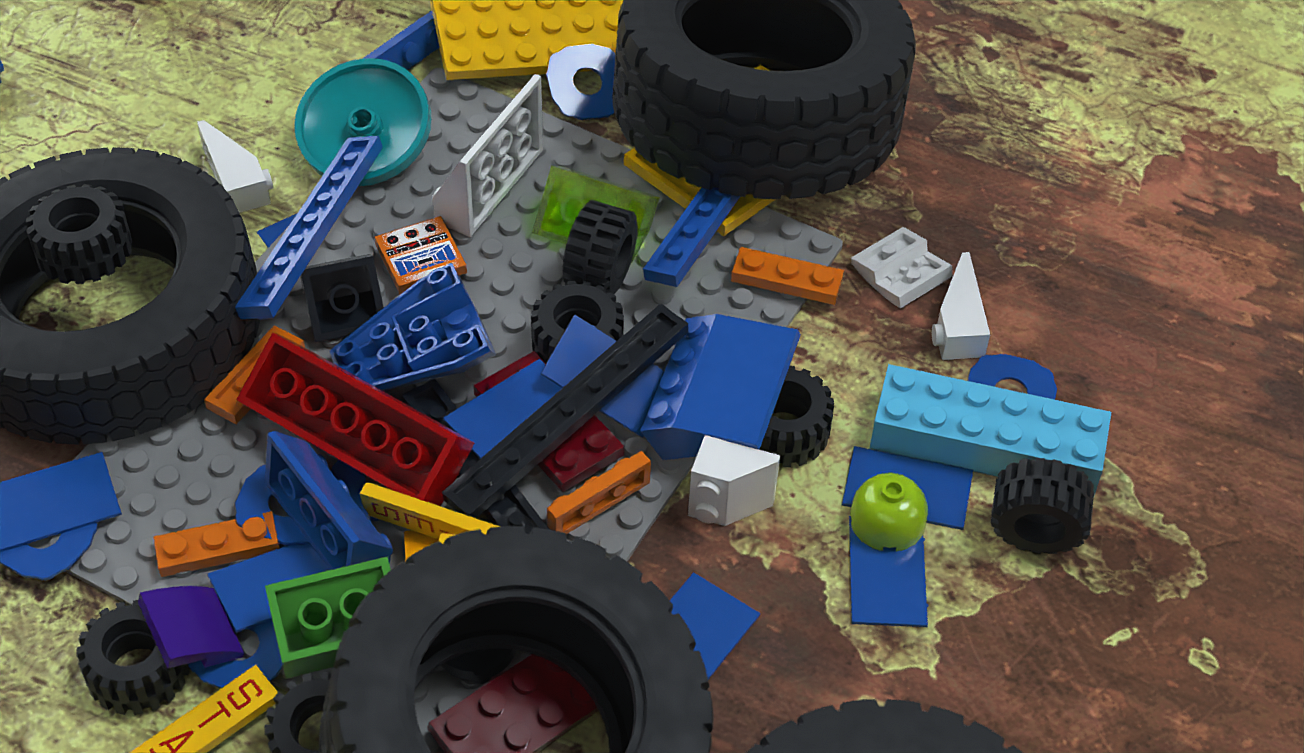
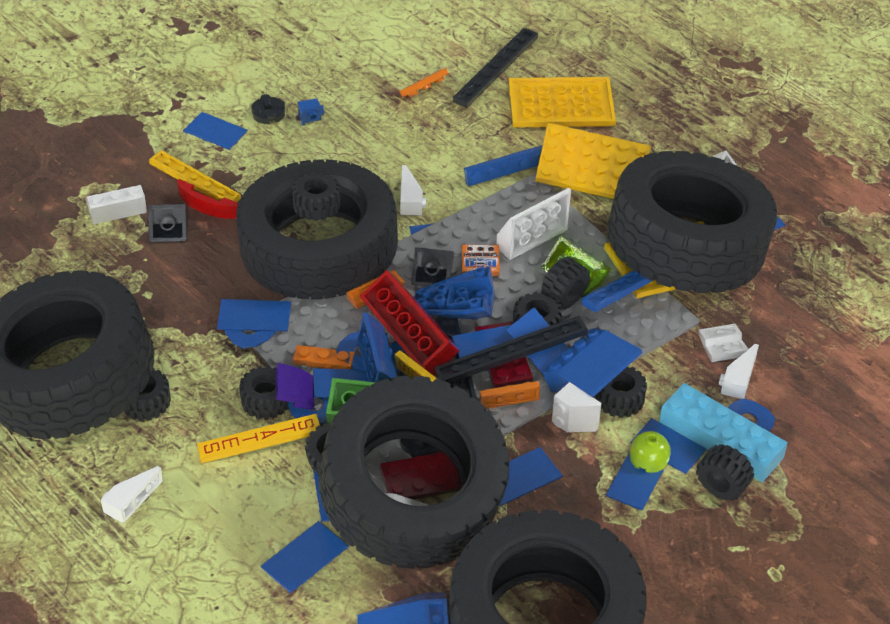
camera: 25 degrees right, 5 degrees down
blue plate [235,136,383,320] -> none
teal dish [295,58,432,186] -> none
piece [546,44,615,120] -> none
orange plate [731,247,844,305] -> none

